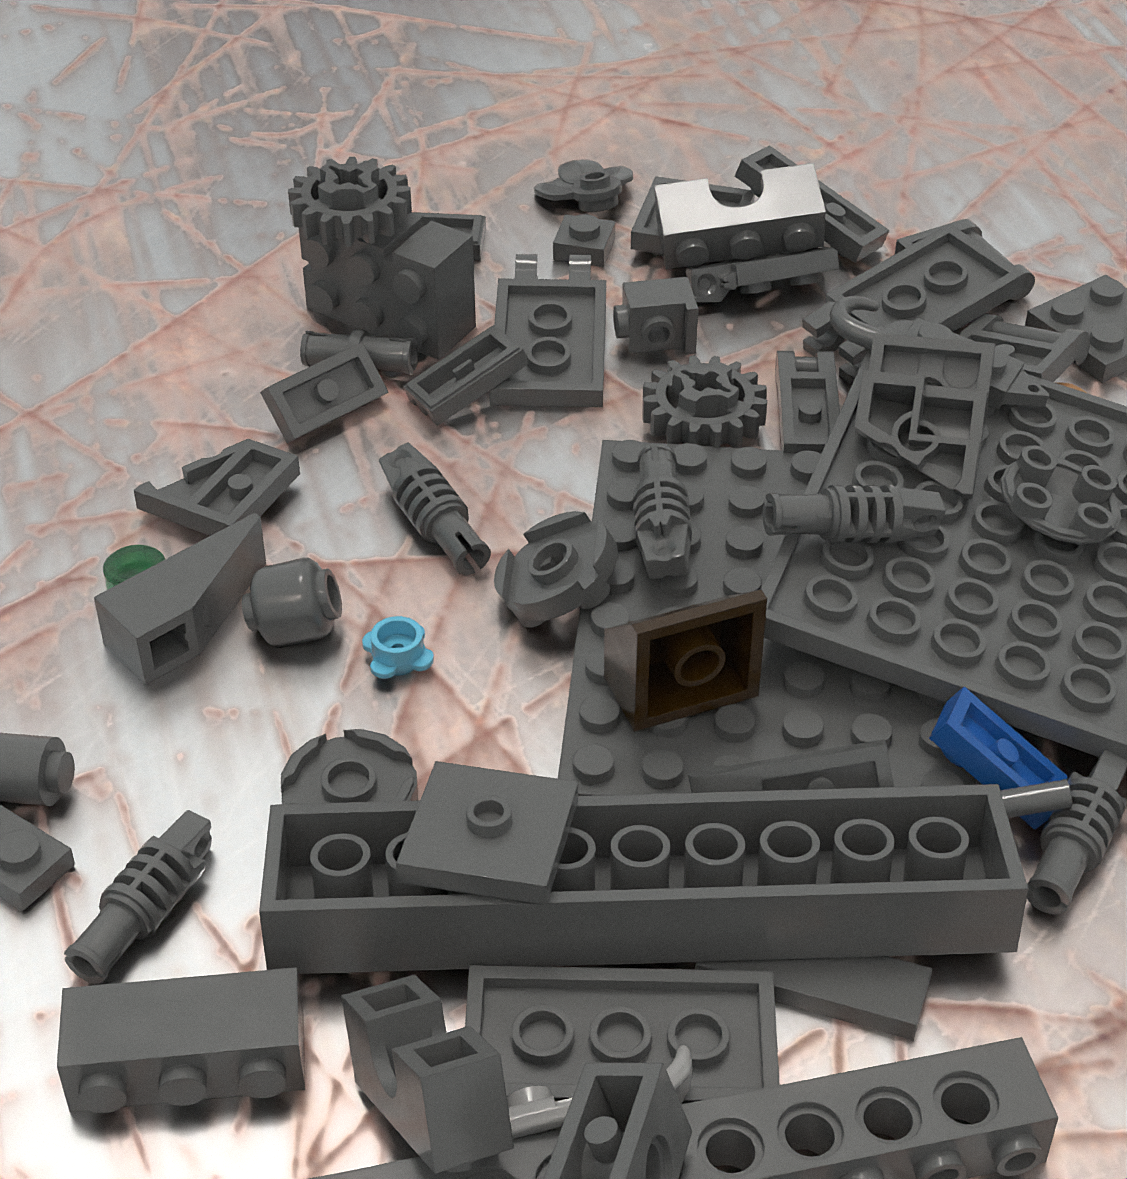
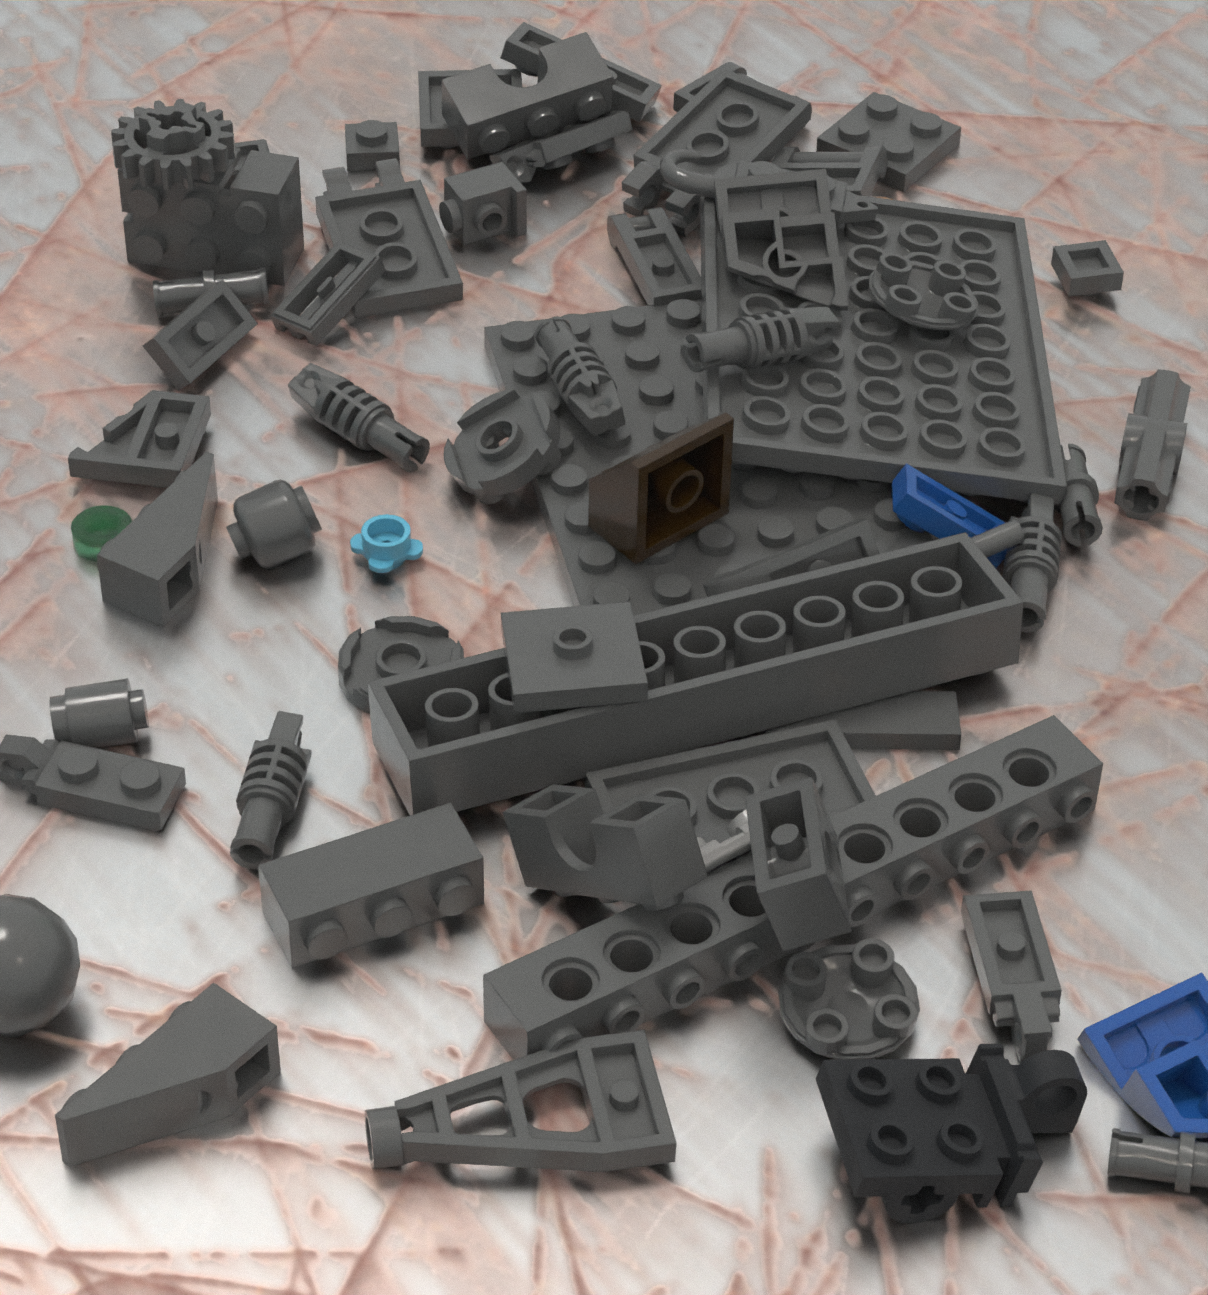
camera: 20 degrees left, 0 degrees up
dark grey plate [534,159,633,212] -> none
dark grey gear [642,355,768,448] -> none

